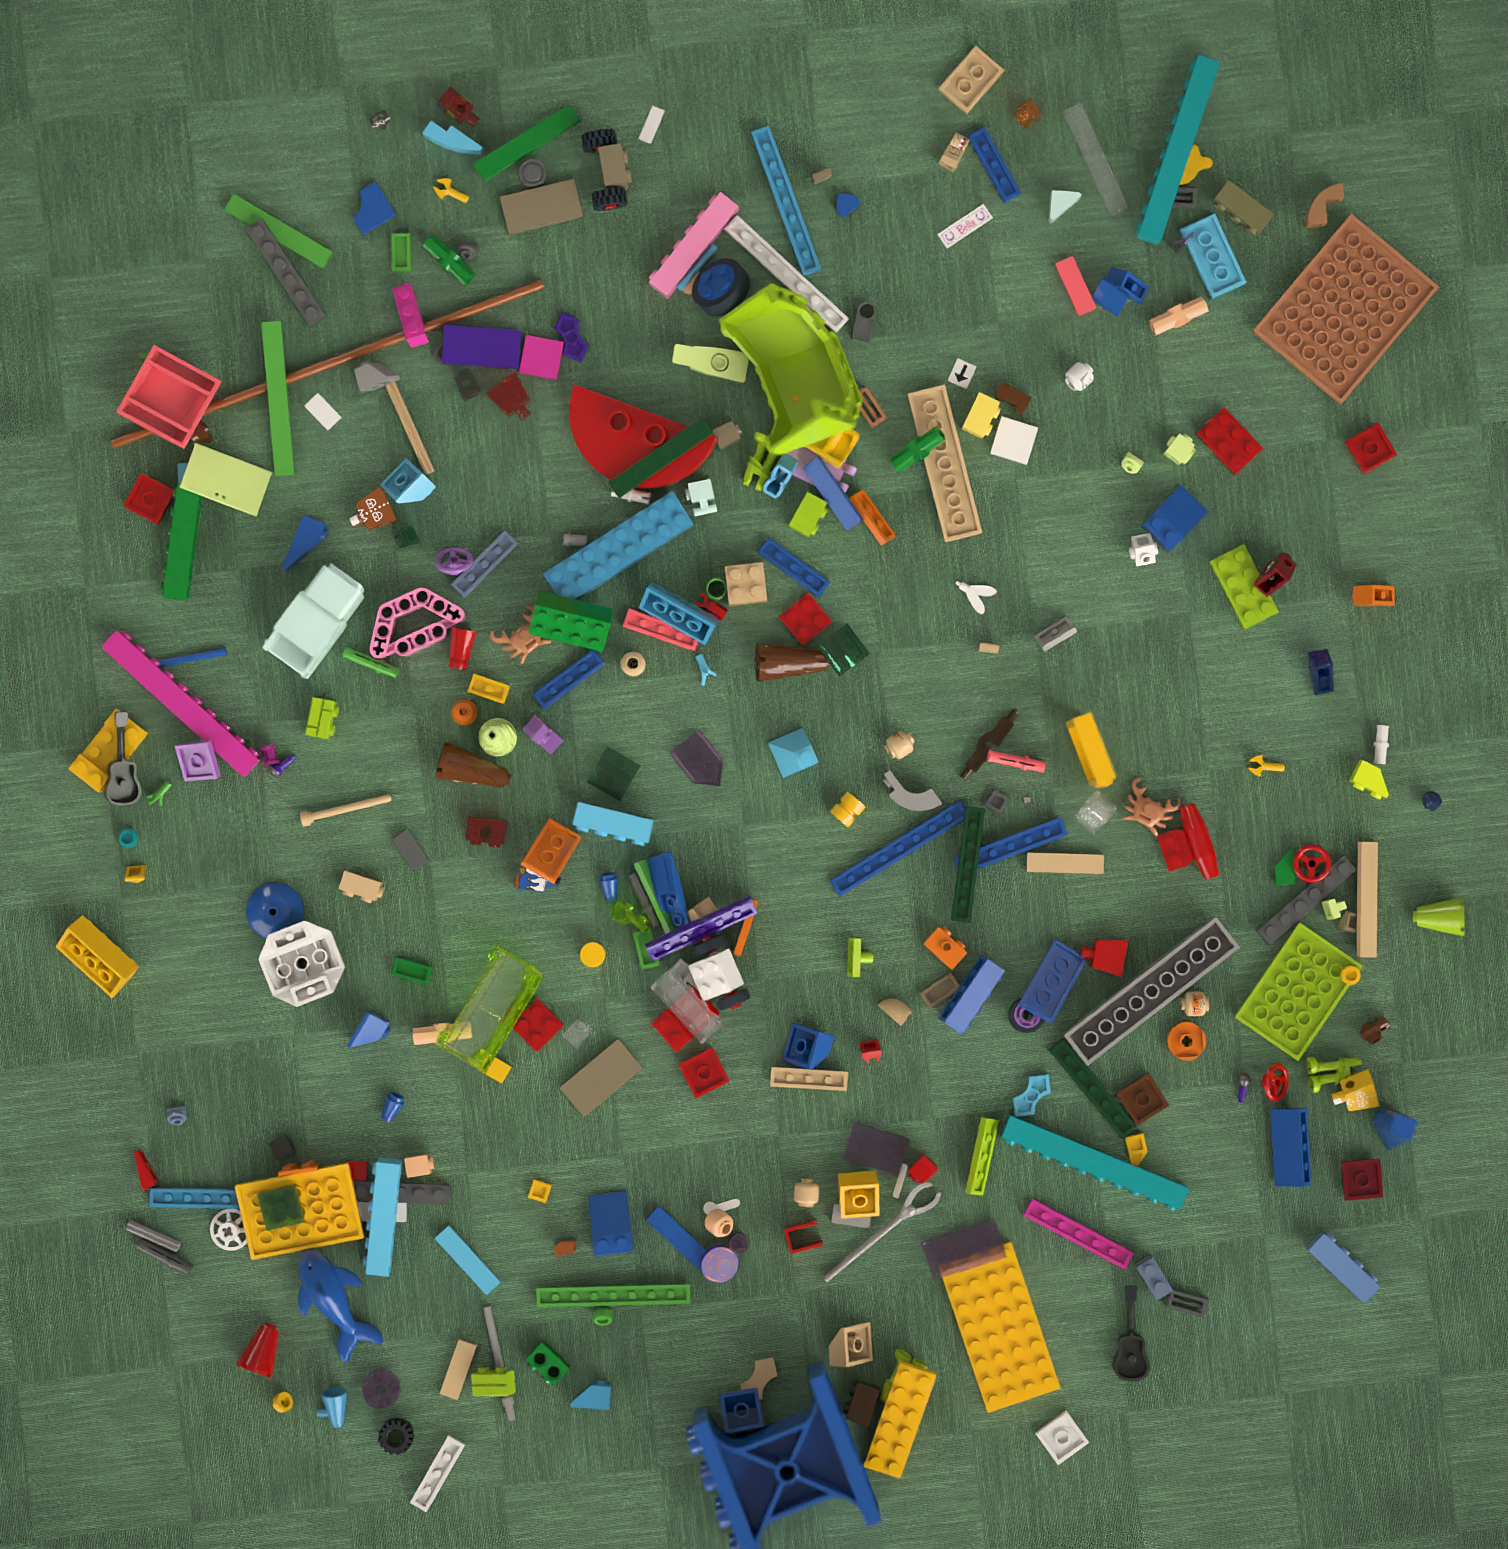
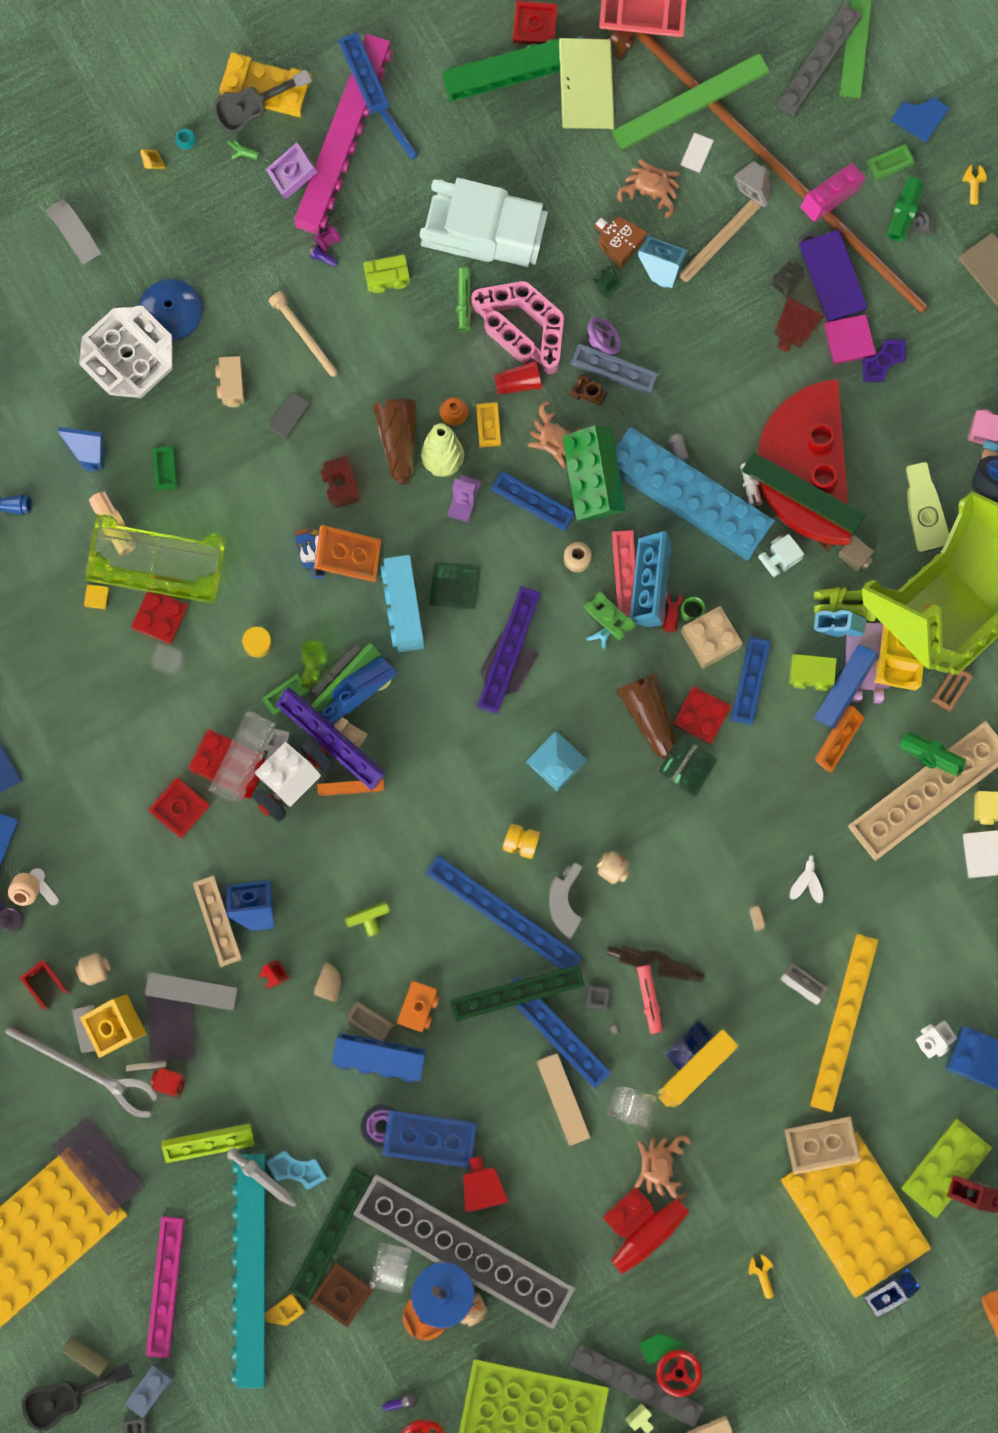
camera: 65 degrees right, 10 degrees down
yellow slope [56,915,139,998] -> none
blue slope [282,515,328,571] -> none
dark tan tile [560,1038,643,1117] -> none
blue cone [599,873,618,902] -> none
neon yellow slope [1349,760,1389,800] -> none
white pin [1373,725,1389,764] -> none
none -> light grey arch [46,199,101,265]
none -> olive brick [62,1336,110,1377]
none -> light grey tile [145,972,237,1011]
none -> light grey sword [227,1148,296,1207]
none -> blue tile [338,32,390,115]
none -> clear brick [370,1241,412,1293]
none -> blue piece [411,1263,474,1328]
none -> dark purple tile [477,586,541,714]
none -> reddish brown plate [570,374,608,406]
none -> bright green plate [583,591,636,641]
none -> nougat animal [617,159,680,218]
none -> slope [664,1020,714,1070]
none -> yellow plate [780,1131,931,1298]
none -> tan tile [784,1116,861,1175]
none -> yellow plate [809,934,878,1113]

